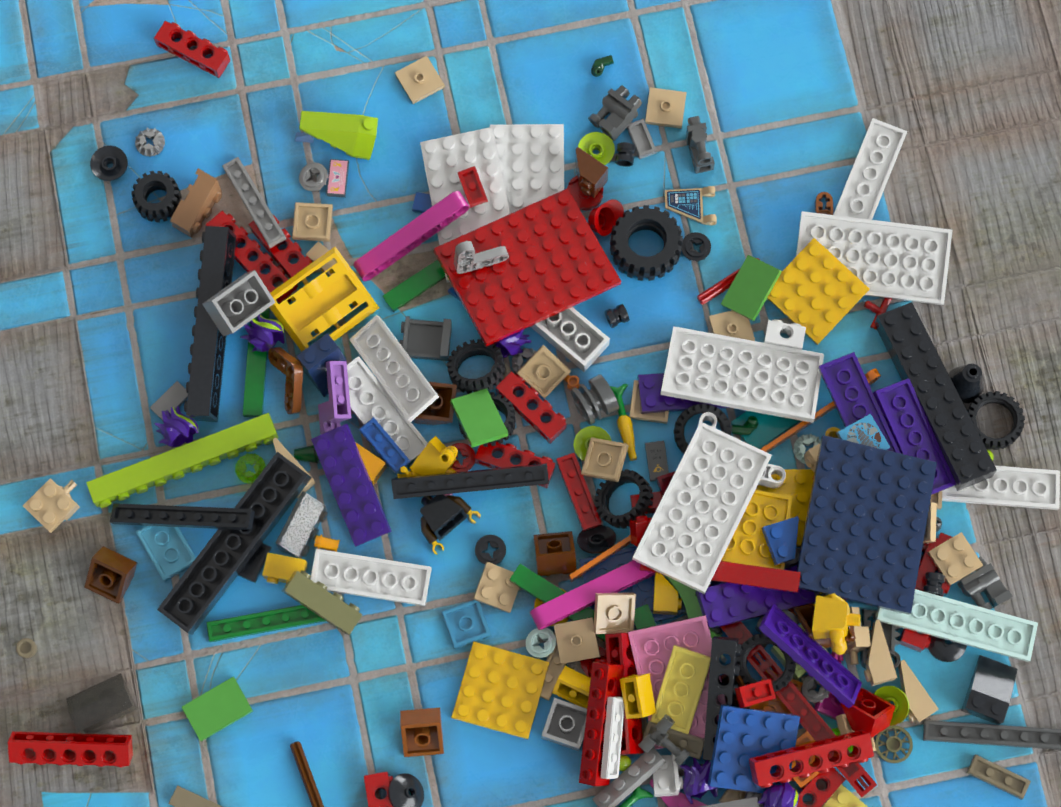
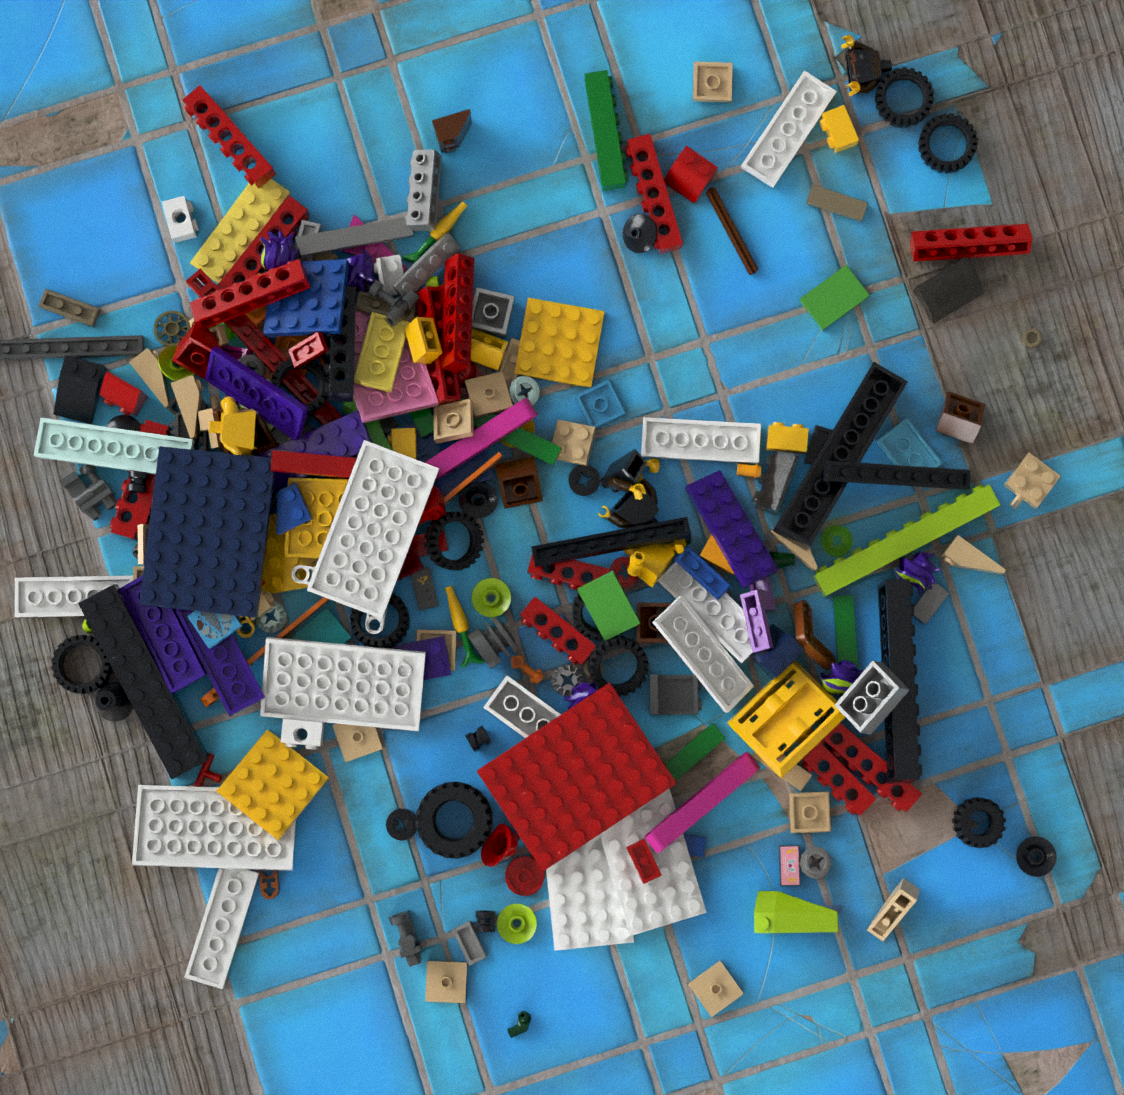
camera: 175 degrees right, 10 degrees up
light grey gear [135,128,165,157] -> none
red brick [154,21,231,78] -> none
medium nougat wedge [170,168,222,238] -> none
green tile [206,605,325,642] -> none
light grey tile [222,157,286,248] -> none
olive brick [282,570,362,635] -> none
dark orange slope [400,707,444,757] -> none
light grey beam [453,241,509,274] -> none
tan plate [517,345,571,399] -> none
red plate [556,453,602,531] -> none
reddish brown slope [575,147,608,198] -> none
tan plate [581,437,629,482] -> none
dark grey hips [588,85,642,141] -> none
white tile [601,697,625,779] -> none
flag [665,186,717,225] -> none
red axle [697,258,760,305] -> none
bright green tile [721,255,782,321] -> none
dark green arm [731,416,758,435] -> none
tan plate [928,532,983,586] -> none
none -> red slope [99,371,148,417]
none -> black torso [600,449,660,500]
none -> tan slope [867,878,920,941]
none -> tan slope [941,535,1006,575]

